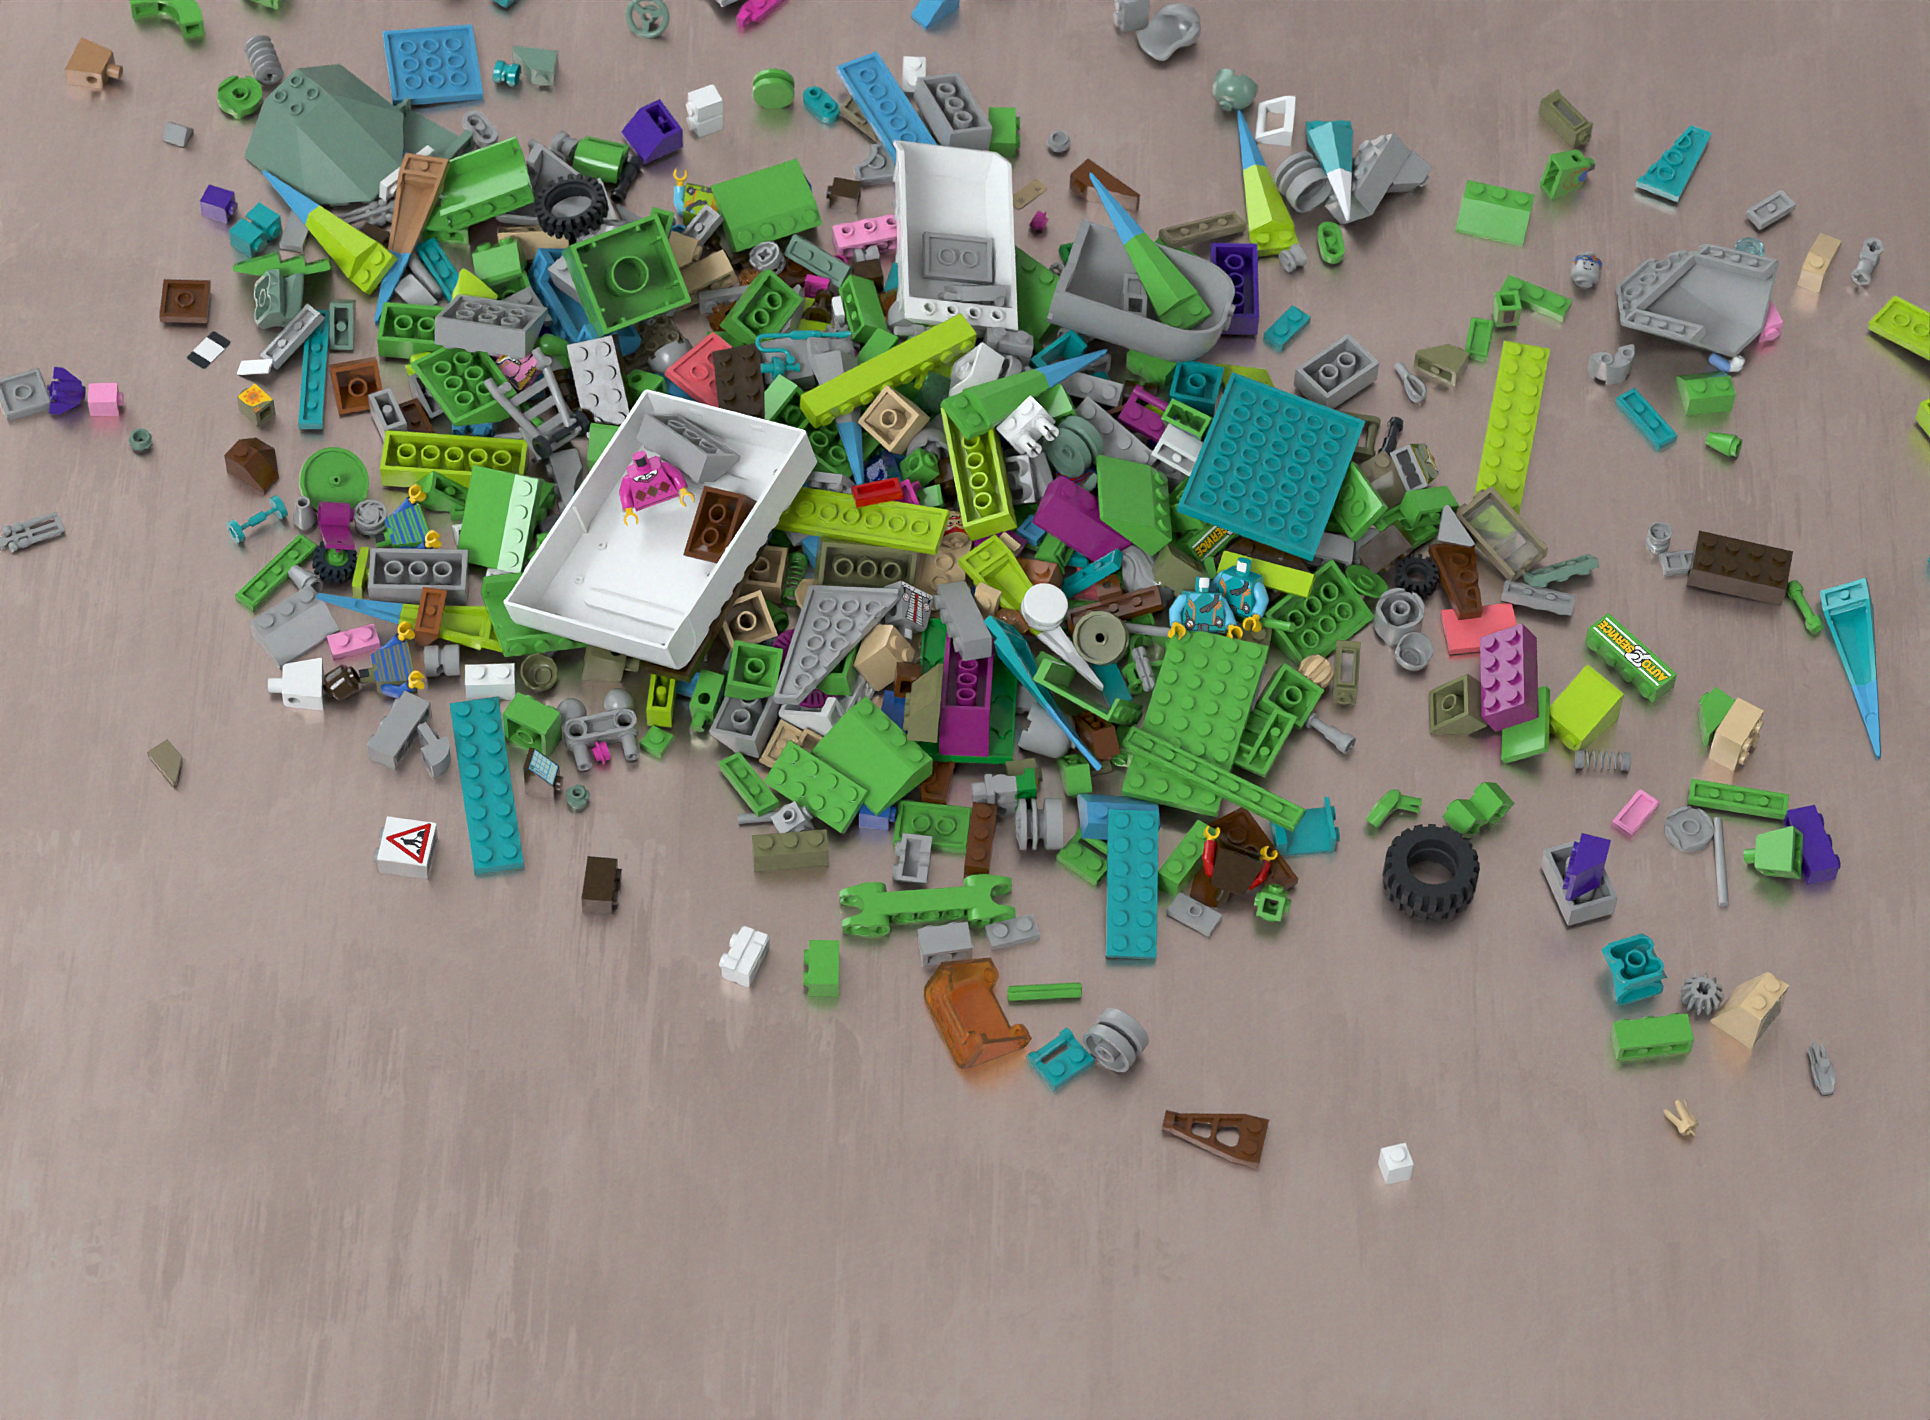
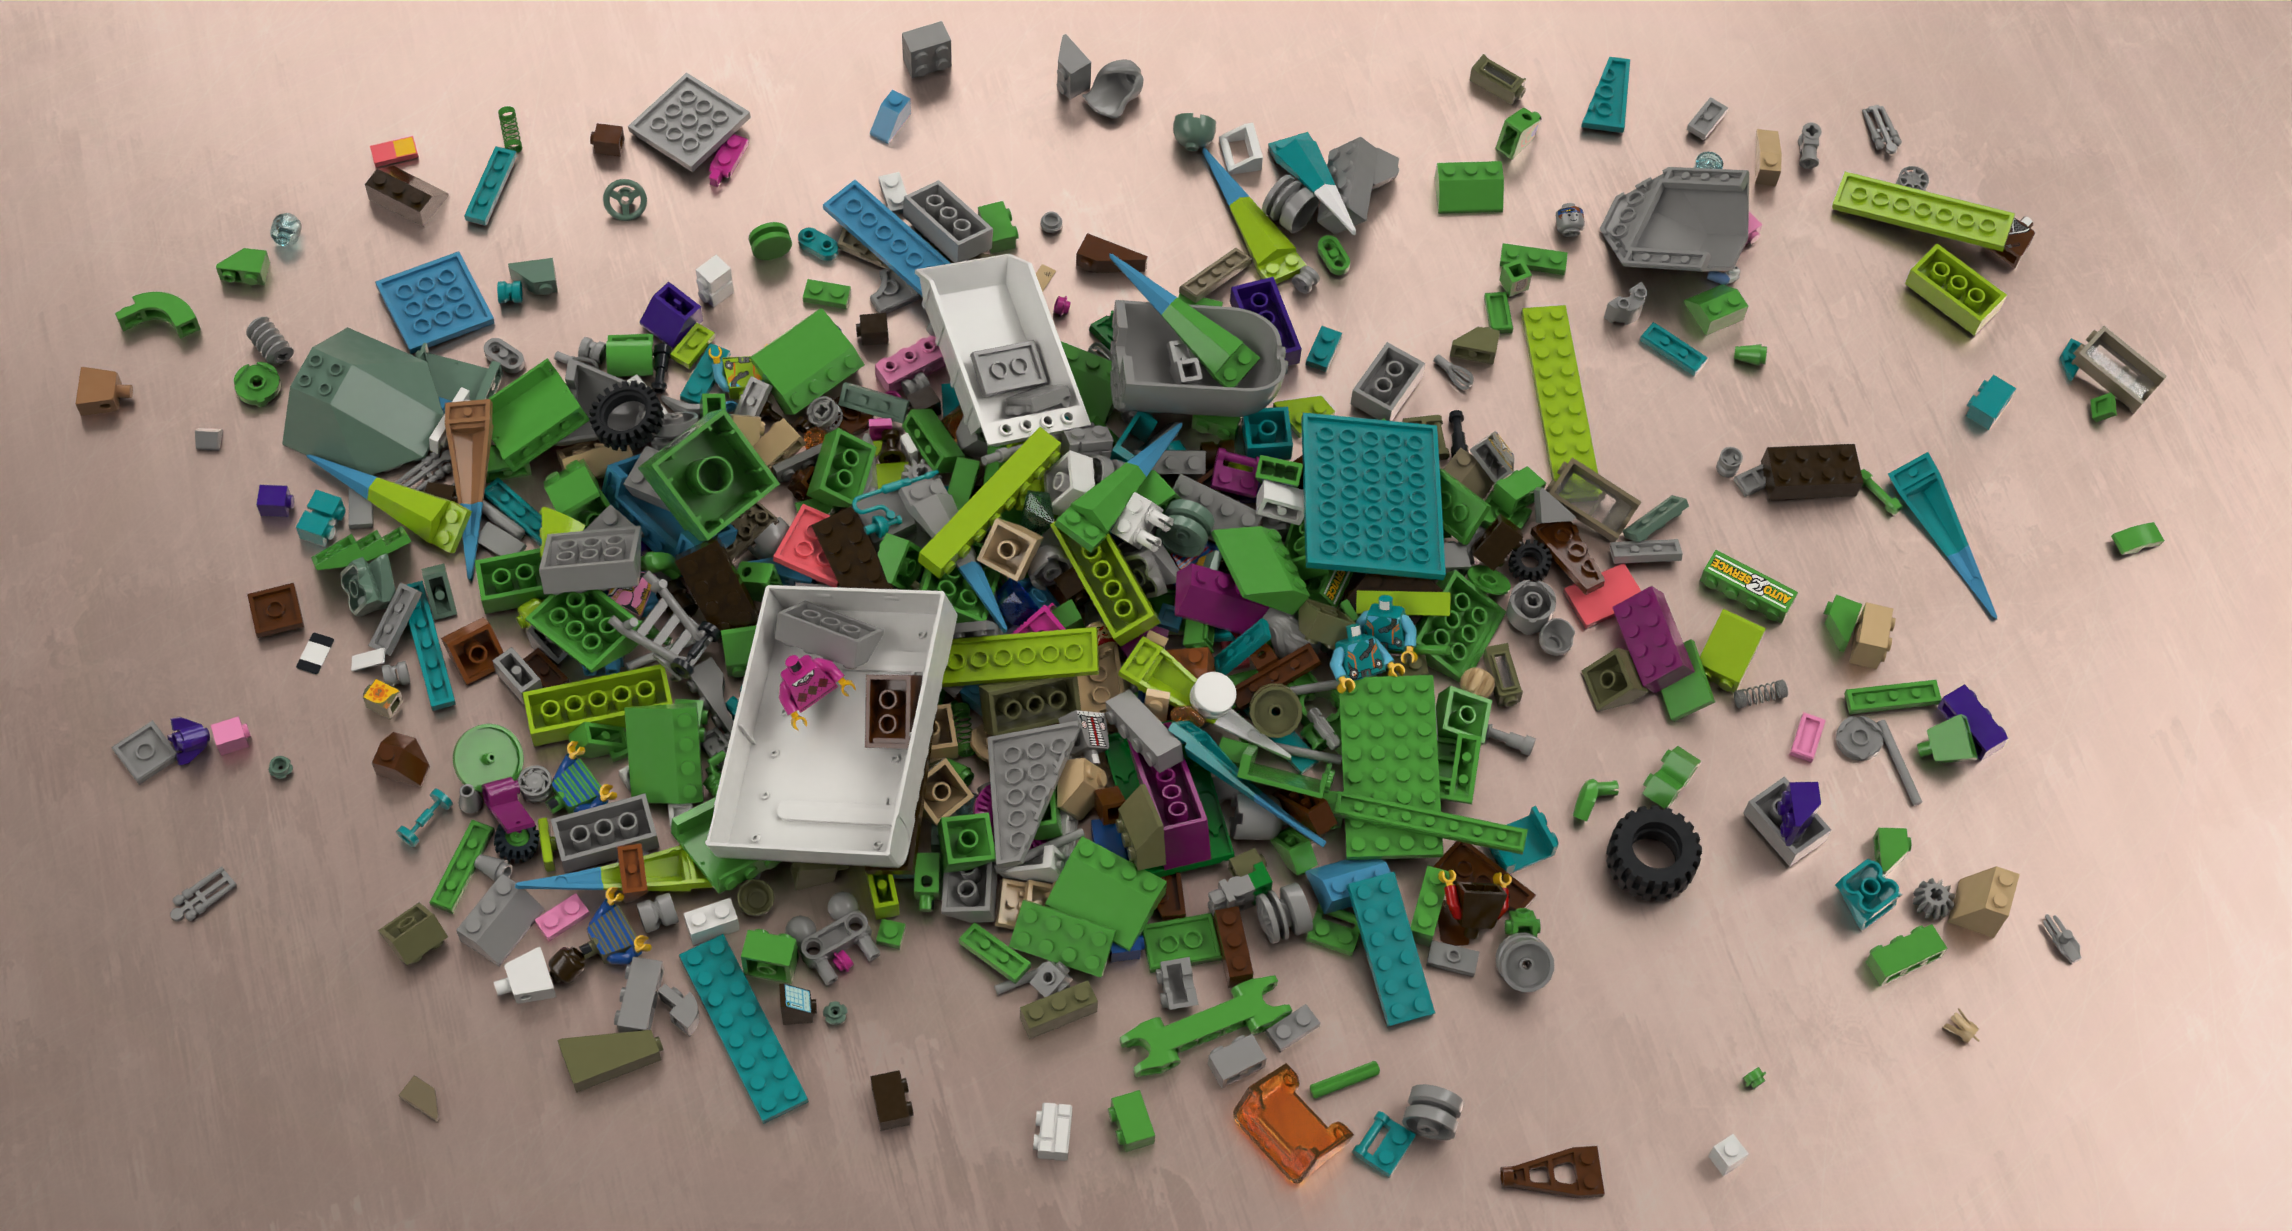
camera: 20 degrees left, 5 degrees up
piece [374,816,438,879] -> none
red tile [851,477,903,508] -> none
bright green brick [899,448,940,490] -> none
none -> olive slope [378,902,448,965]
none -> light grey wheel [382,661,410,687]
none -> olive slope [557,1030,664,1093]
none -> lime plate [670,322,715,369]
none -> teal plate [680,343,731,404]
none -> bright green plate [803,279,851,309]
none -> light grey bar [993,828,1085,874]
none -> light grey bar [1274,742,1342,765]
none -> light grey wheel [1496,932,1554,992]
none -> bright green plate [1743,1067,1766,1089]
none -> bright green slope [1873,827,1912,876]

